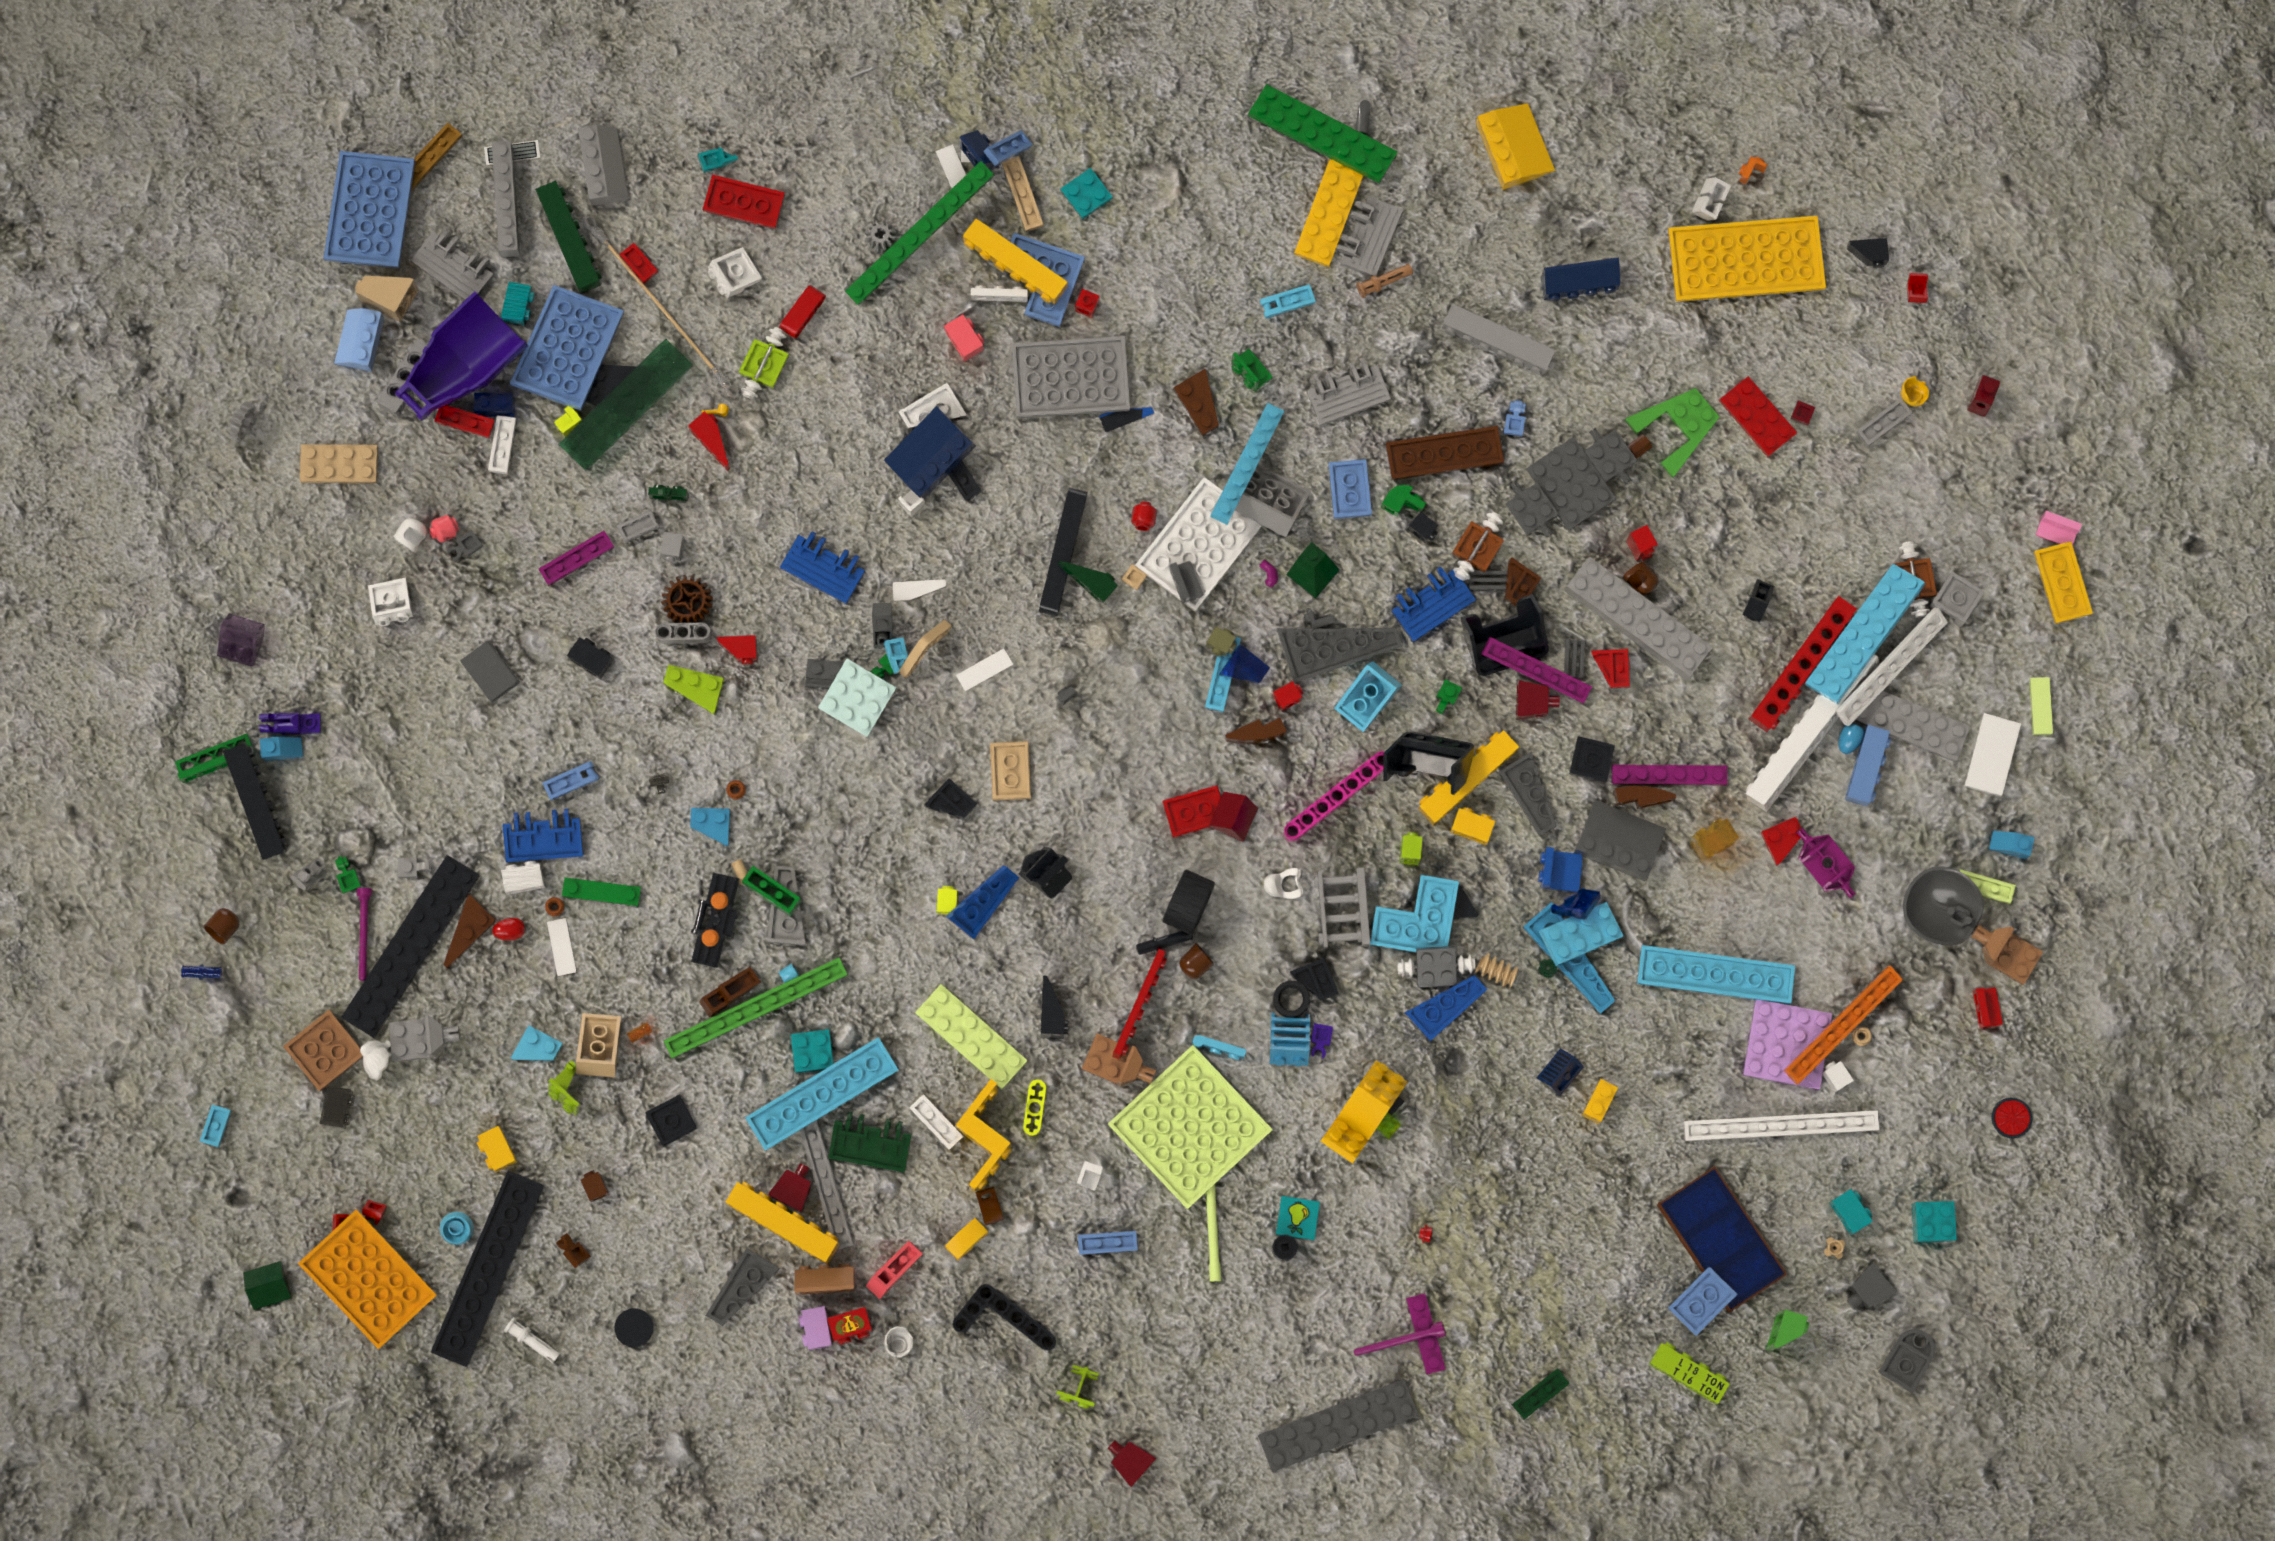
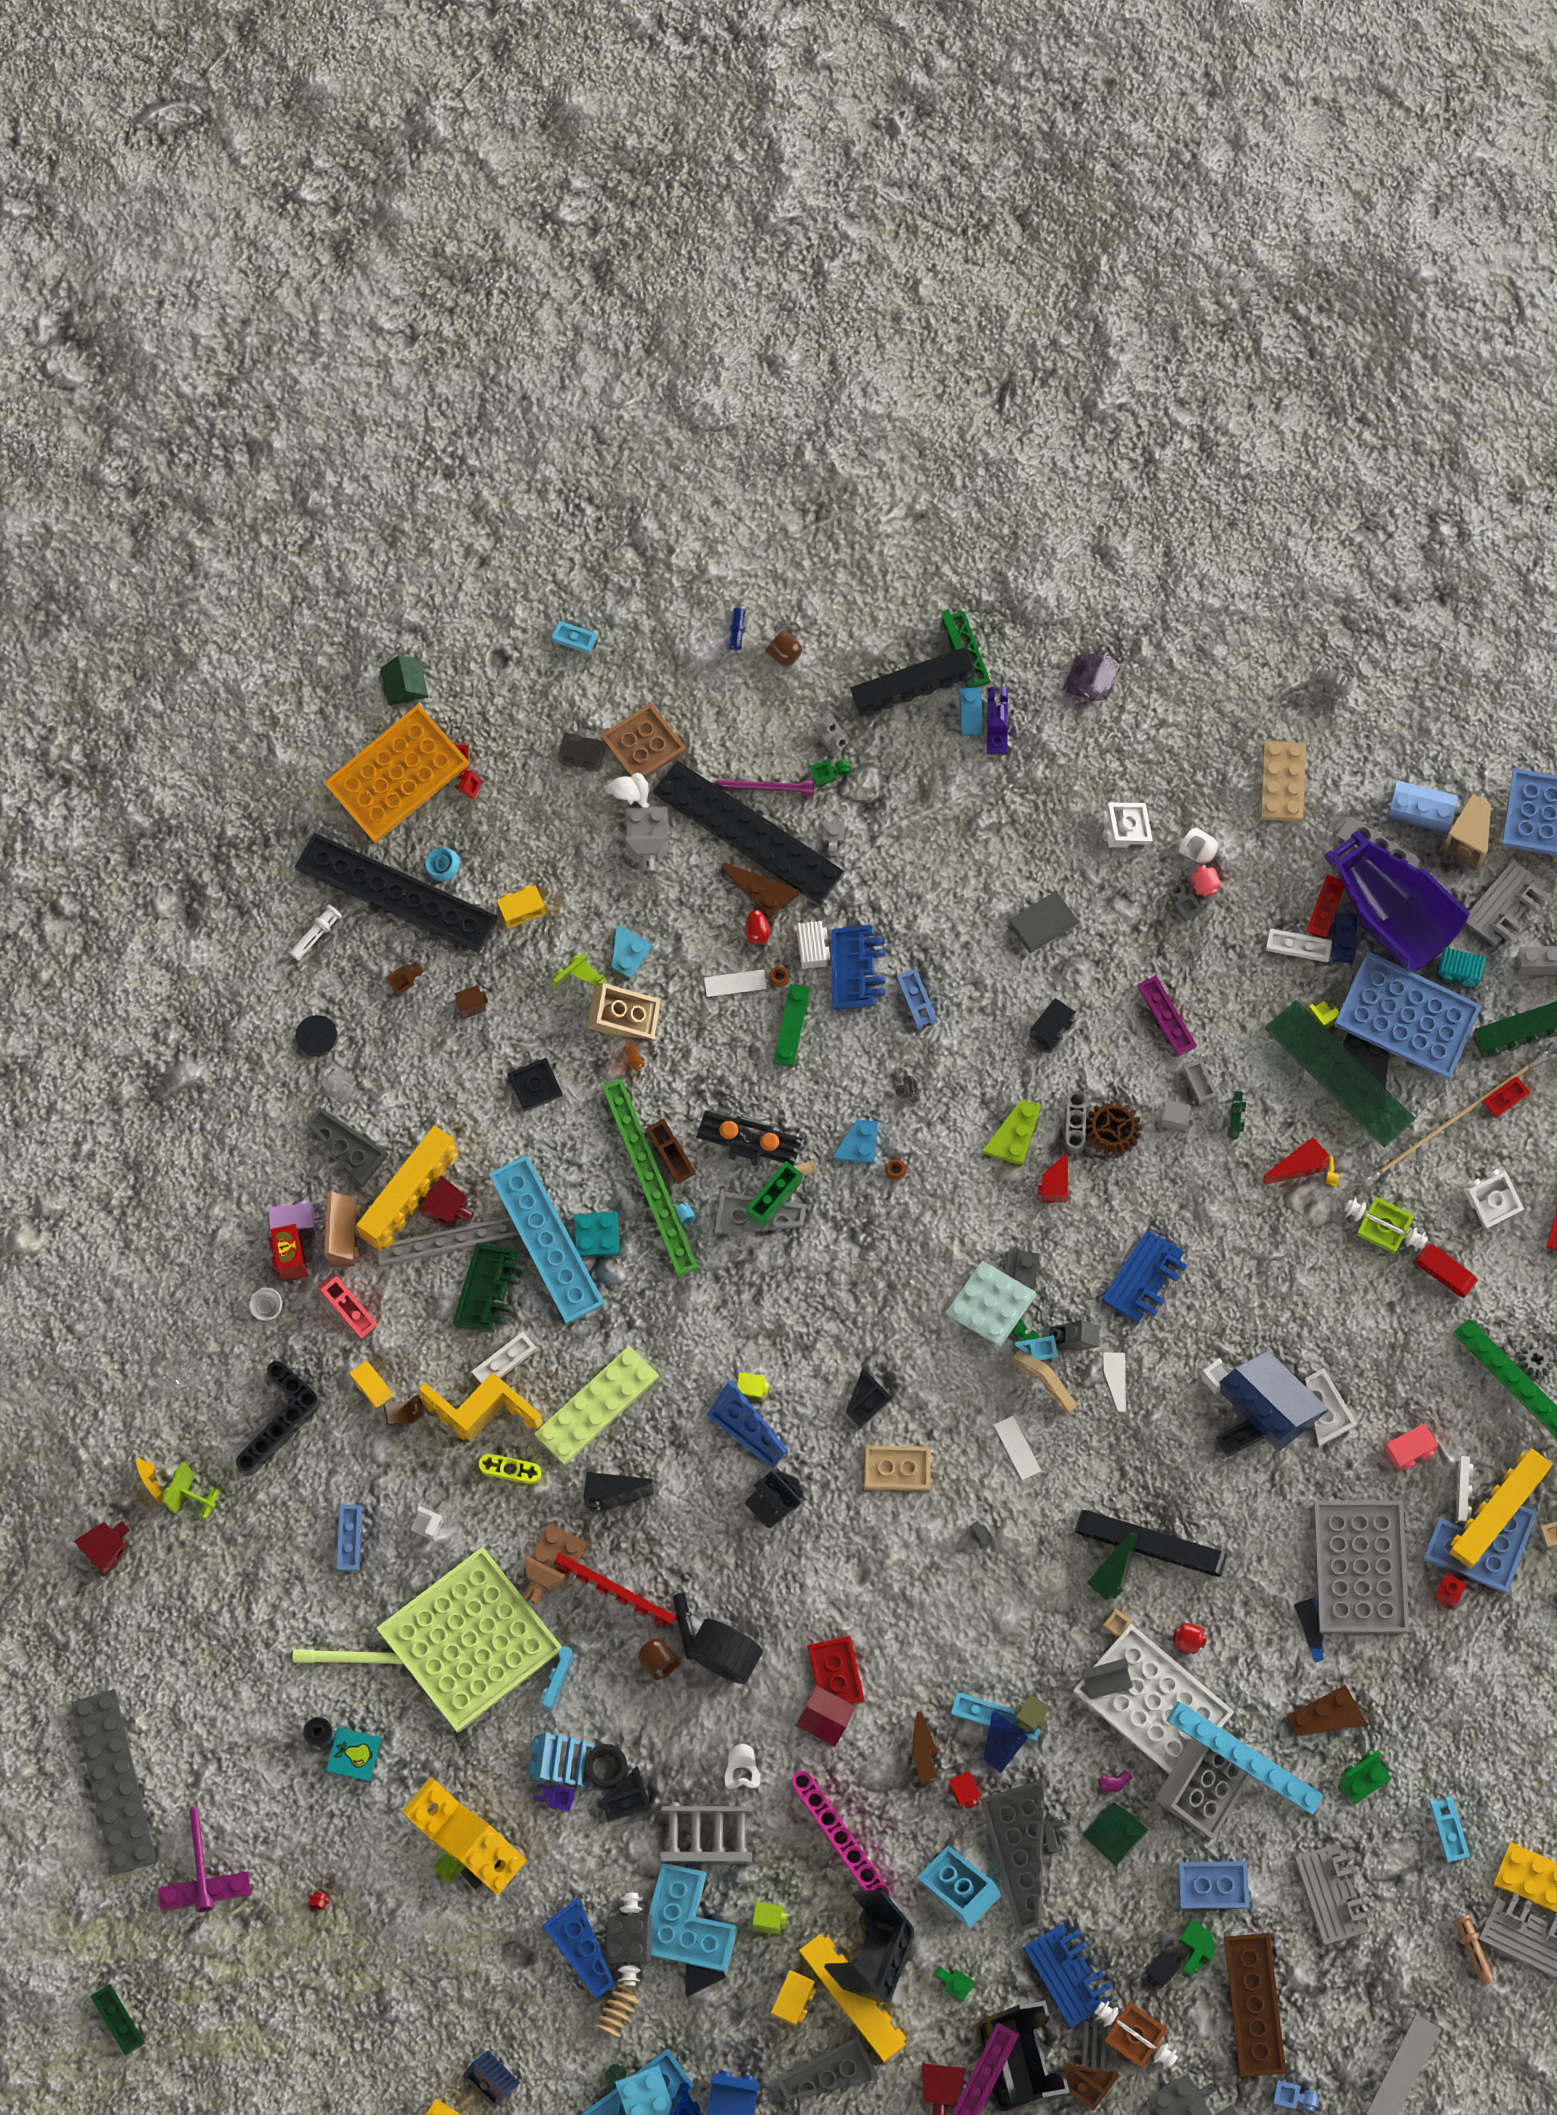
camera: 100 degrees right, 10 degrees down
none -> yellow slope [136,1457,164,1504]

